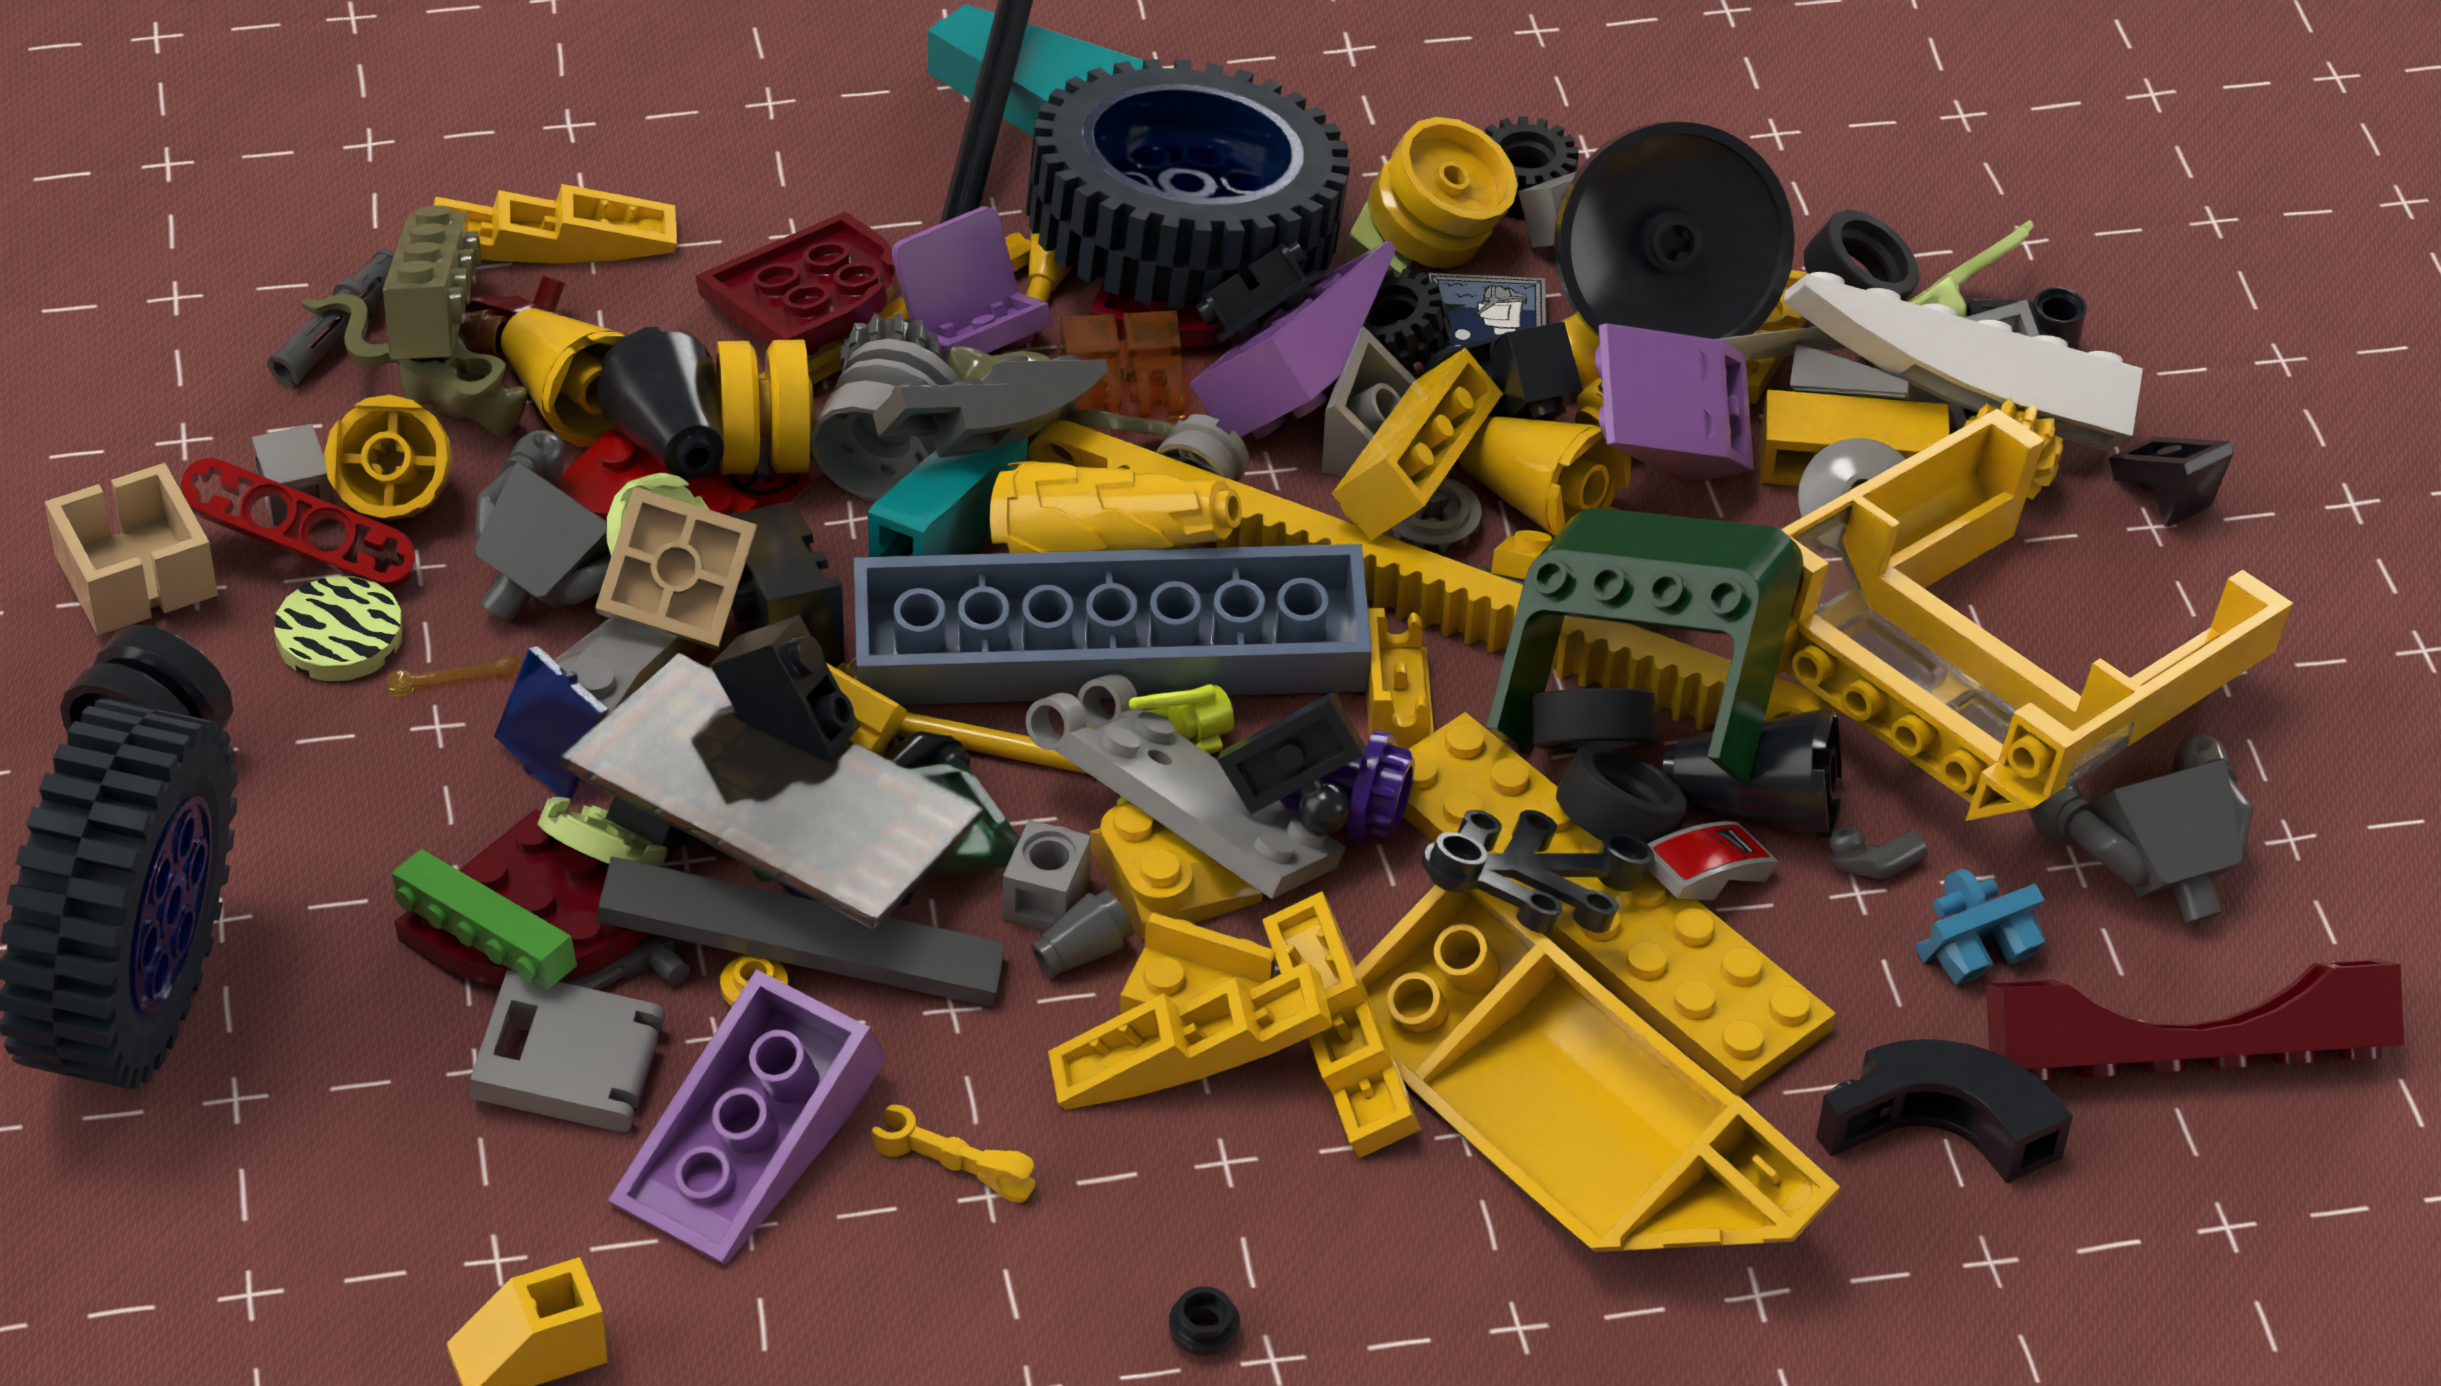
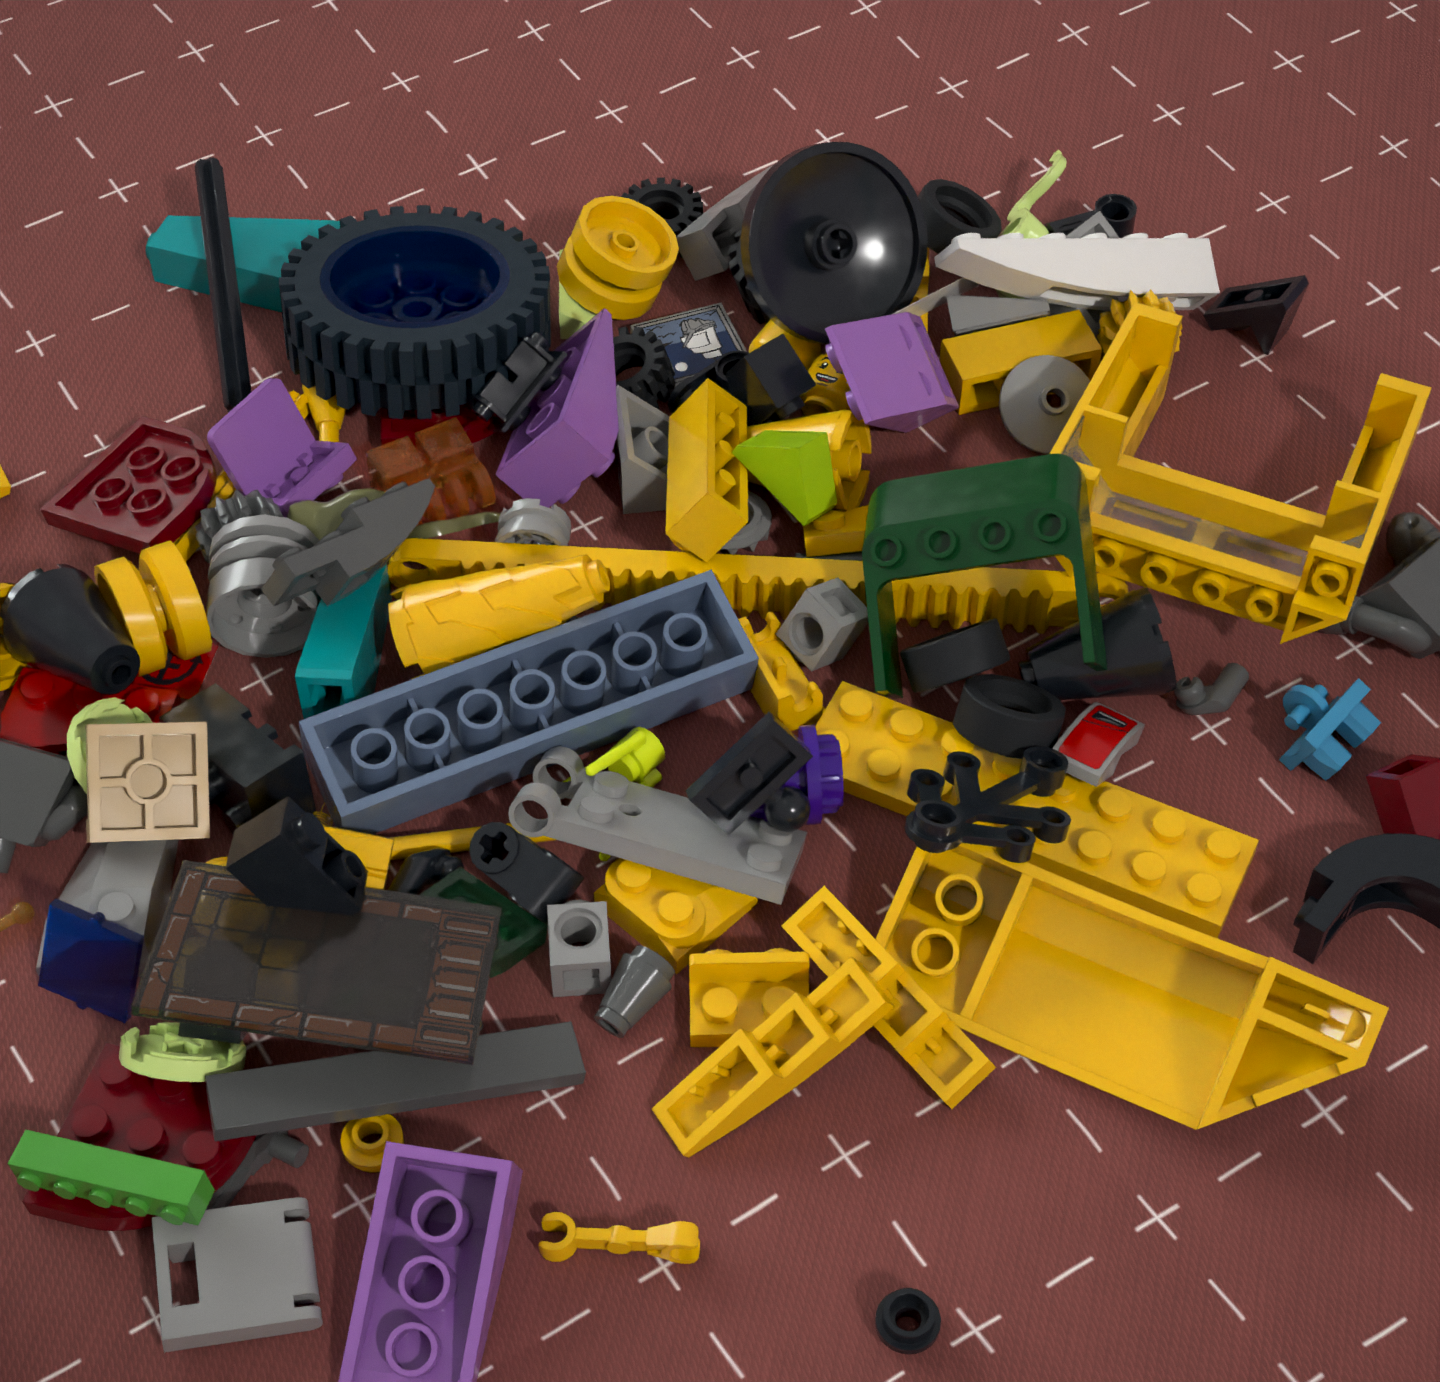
camera: 20 degrees left, 5 degrees up
none -> black piece [469,822,585,924]
none -> lime slope [732,430,837,526]
none -> light grey brick [776,577,868,672]

